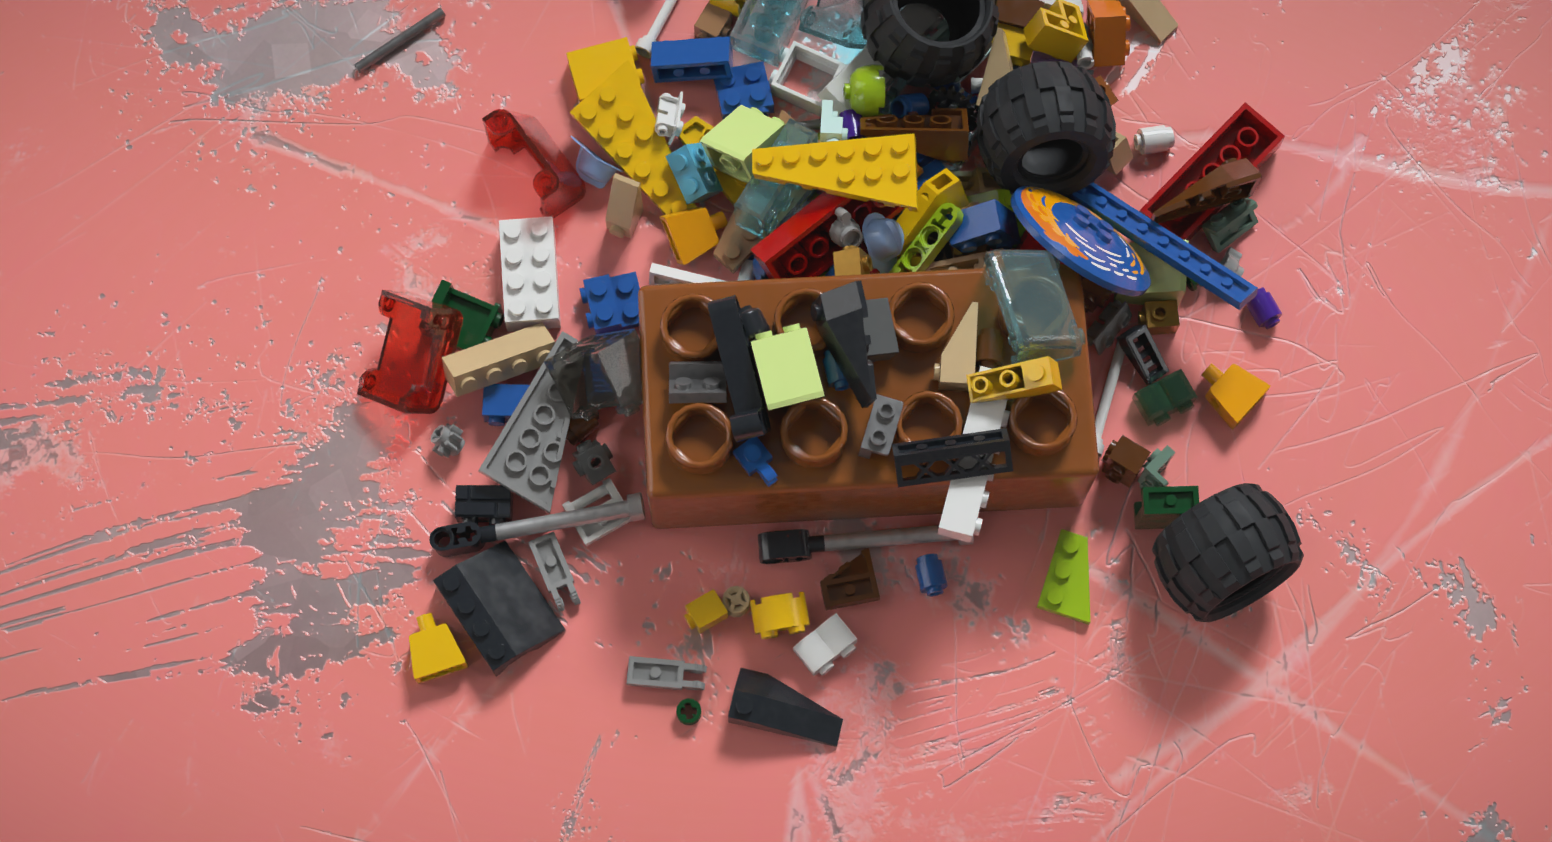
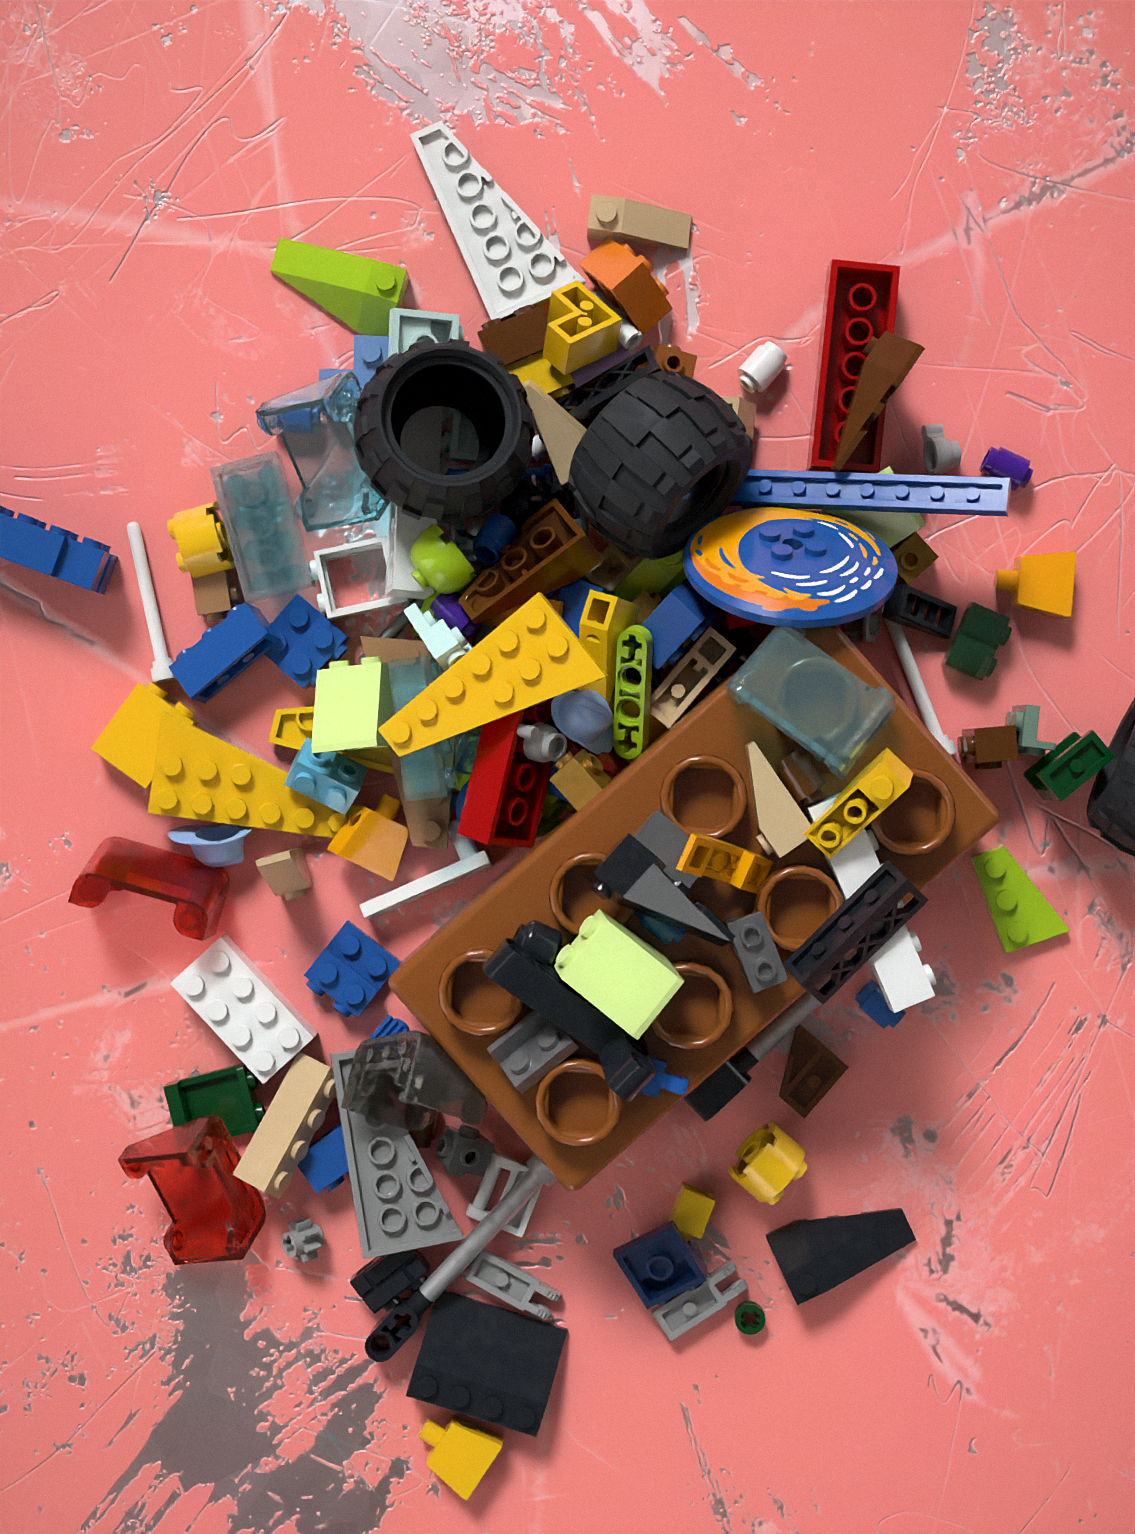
camera: 35 degrees left, 15 degrees up
white hinge [655,91,685,145] -> none
tan wheel [722,586,750,617] -> none
white brick [793,613,857,676] -> none
sand green bracket [1202,198,1258,253] -> none
none -> dark blue plate [613,1220,707,1309]
none -> light orange slope [676,833,774,894]

